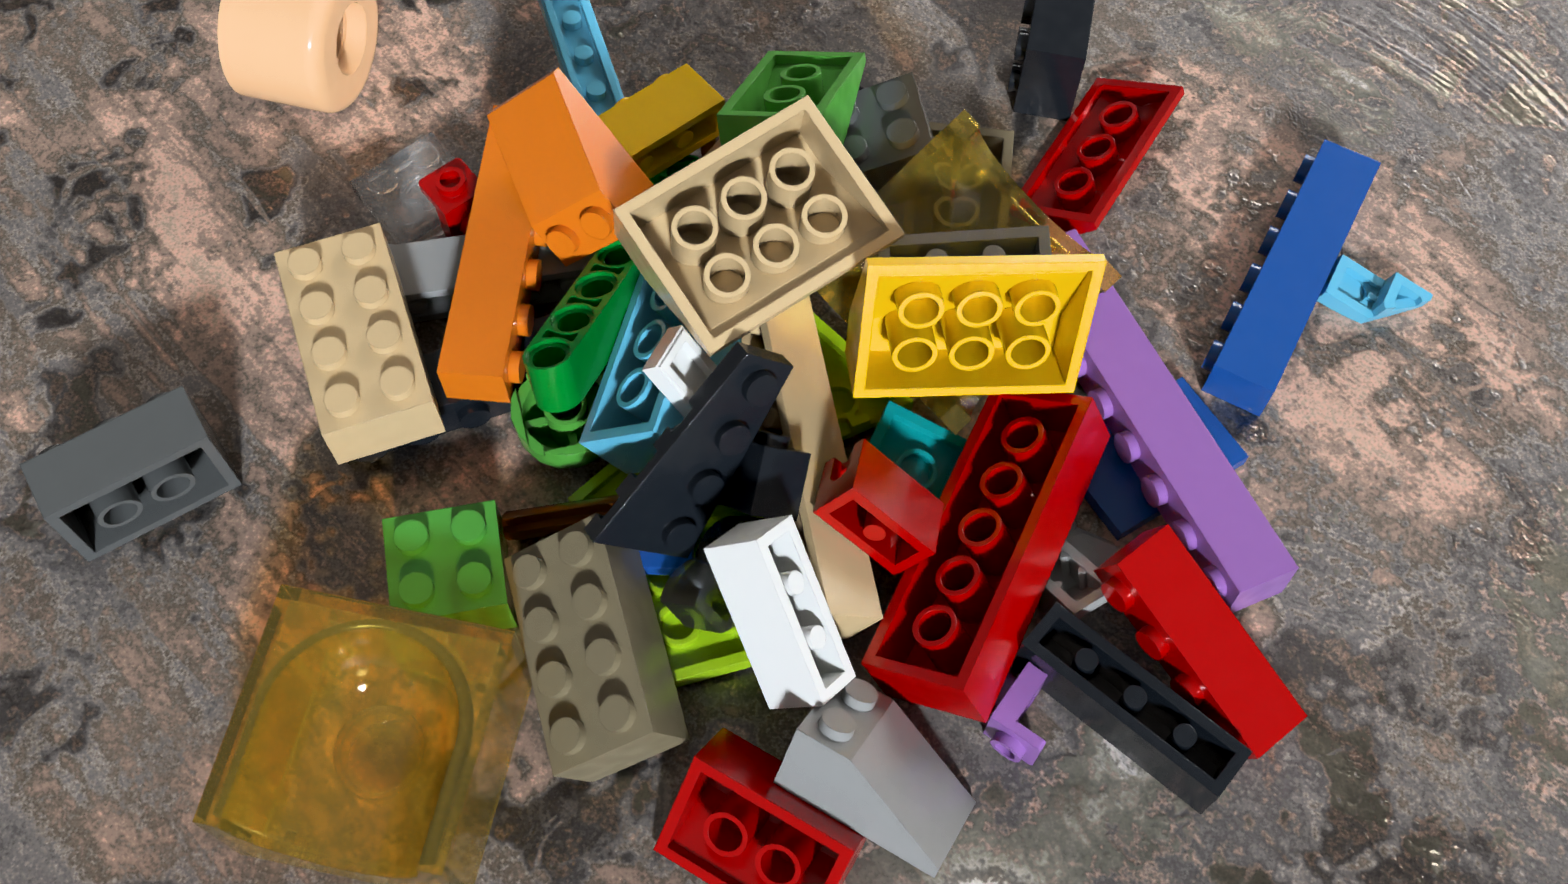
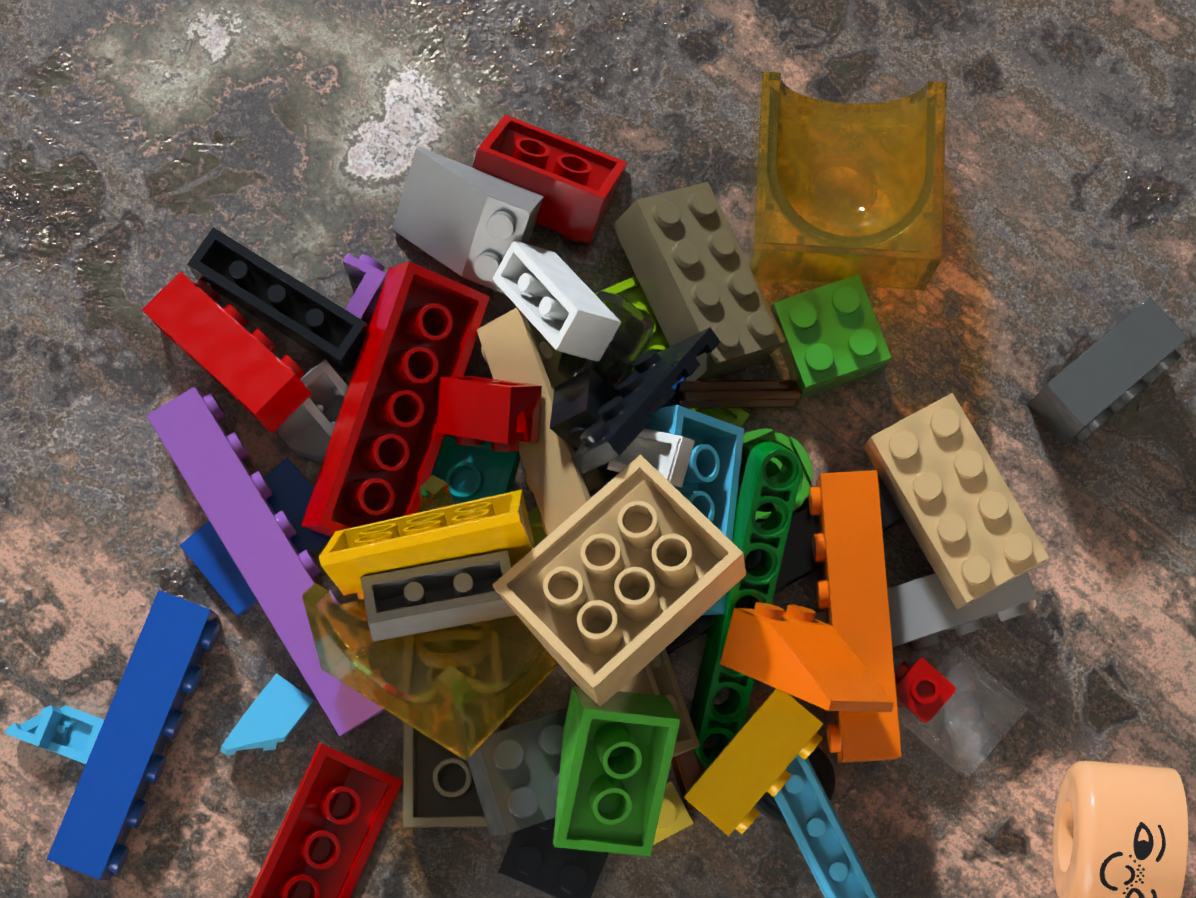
camera: 170 degrees right, 15 degrees up
none -> medium azure slope [220,673,314,755]

